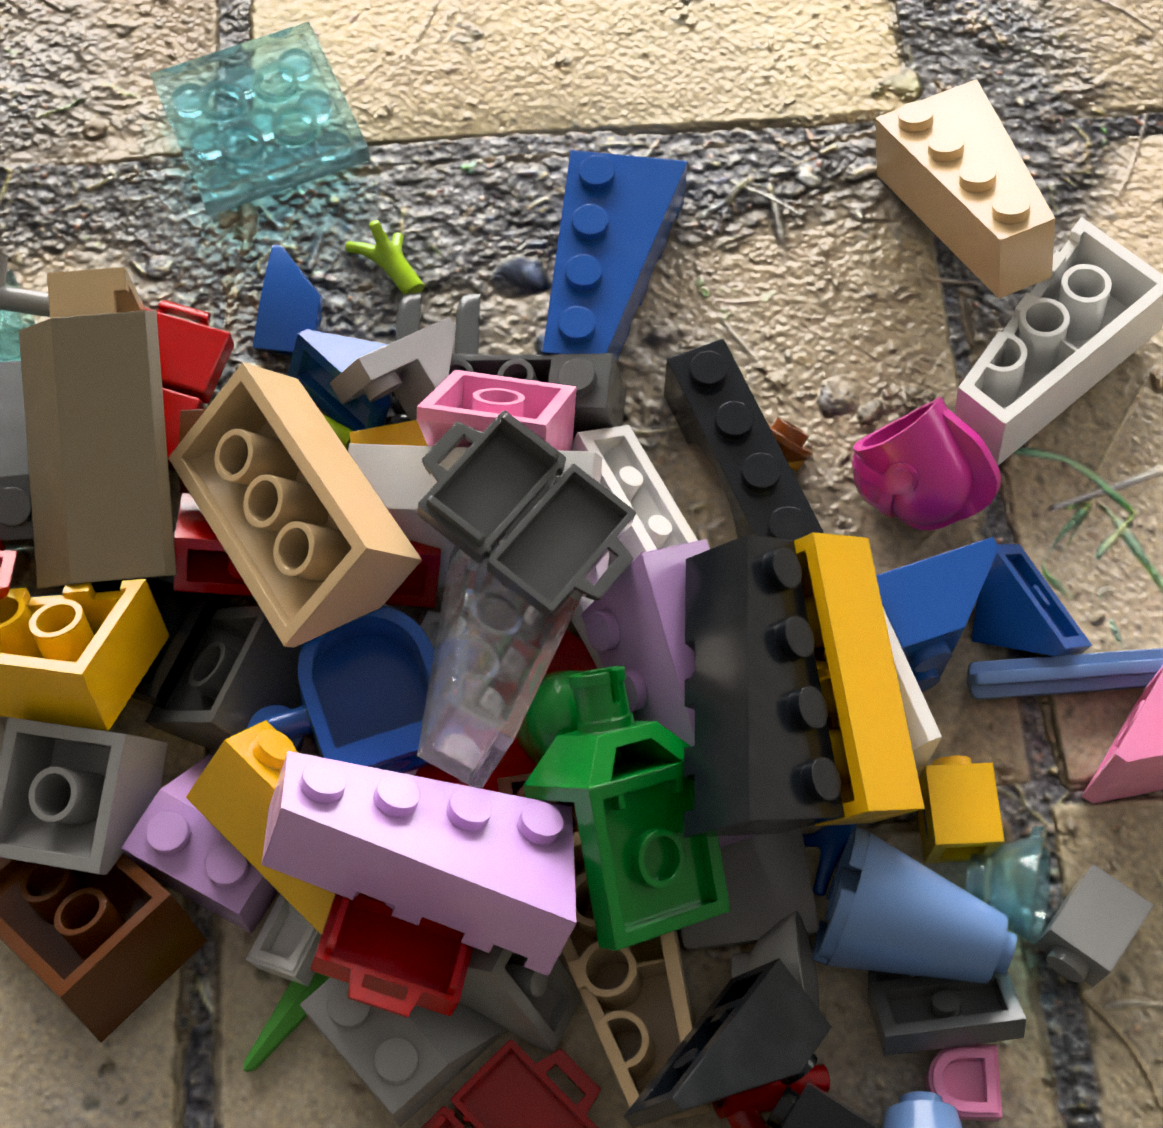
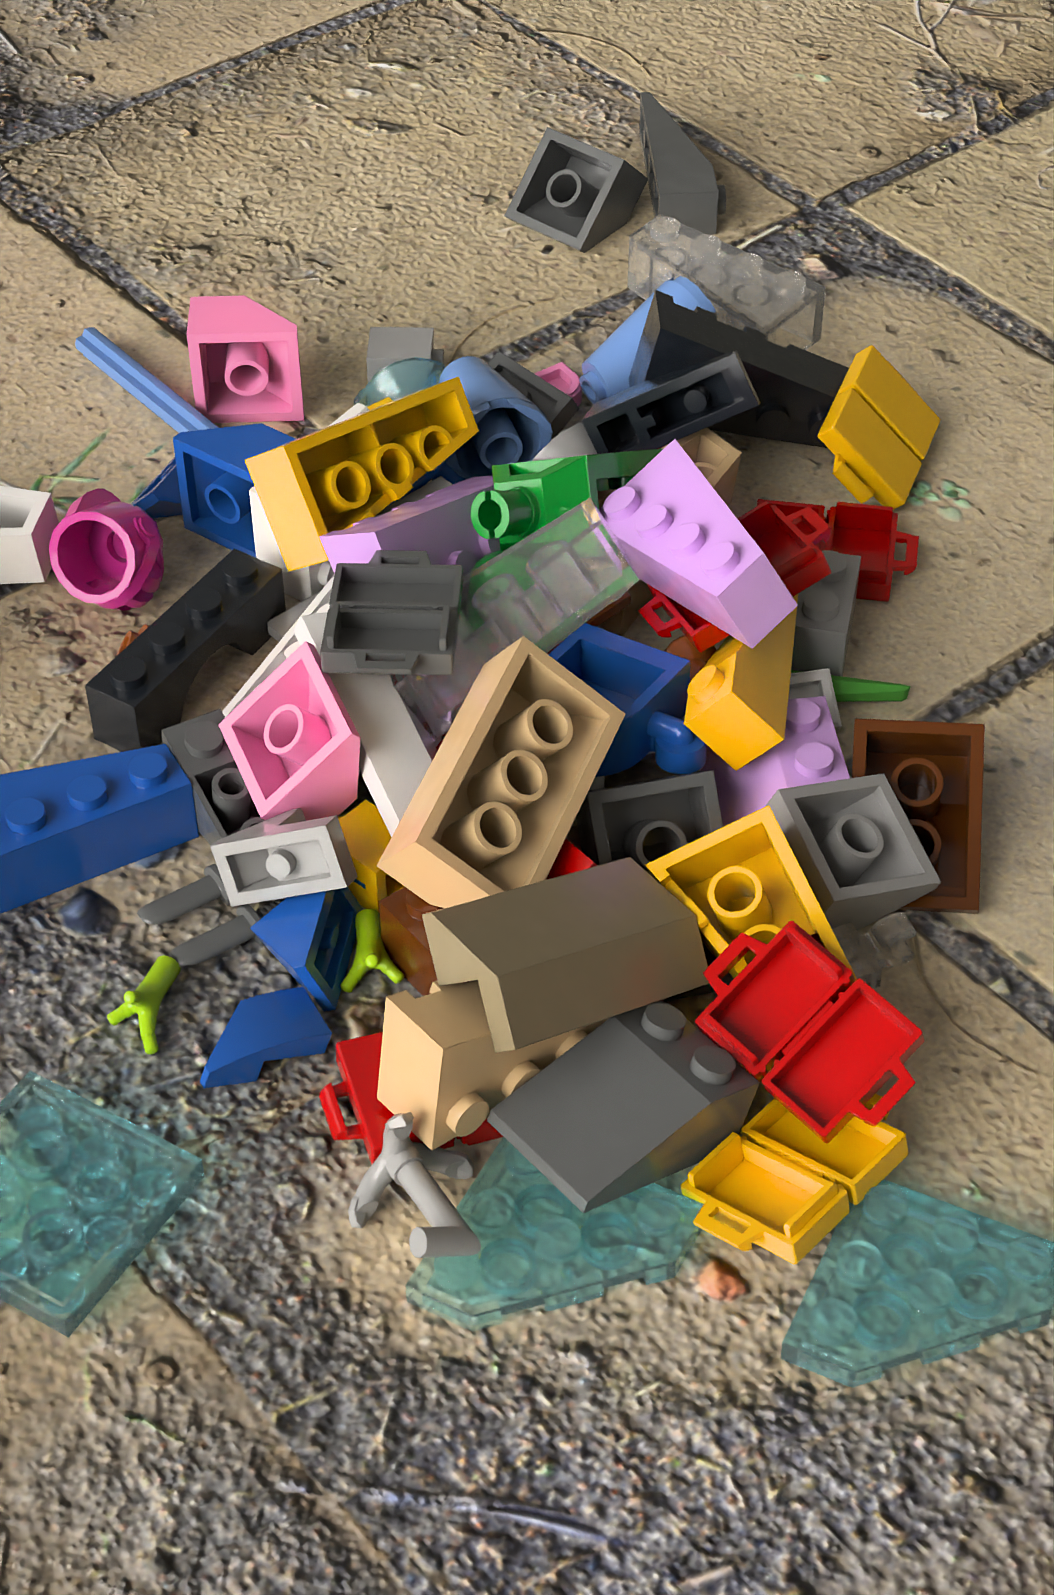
camera: 125 degrees left, 20 degrees down
black wedge [683,534,845,838] -> none

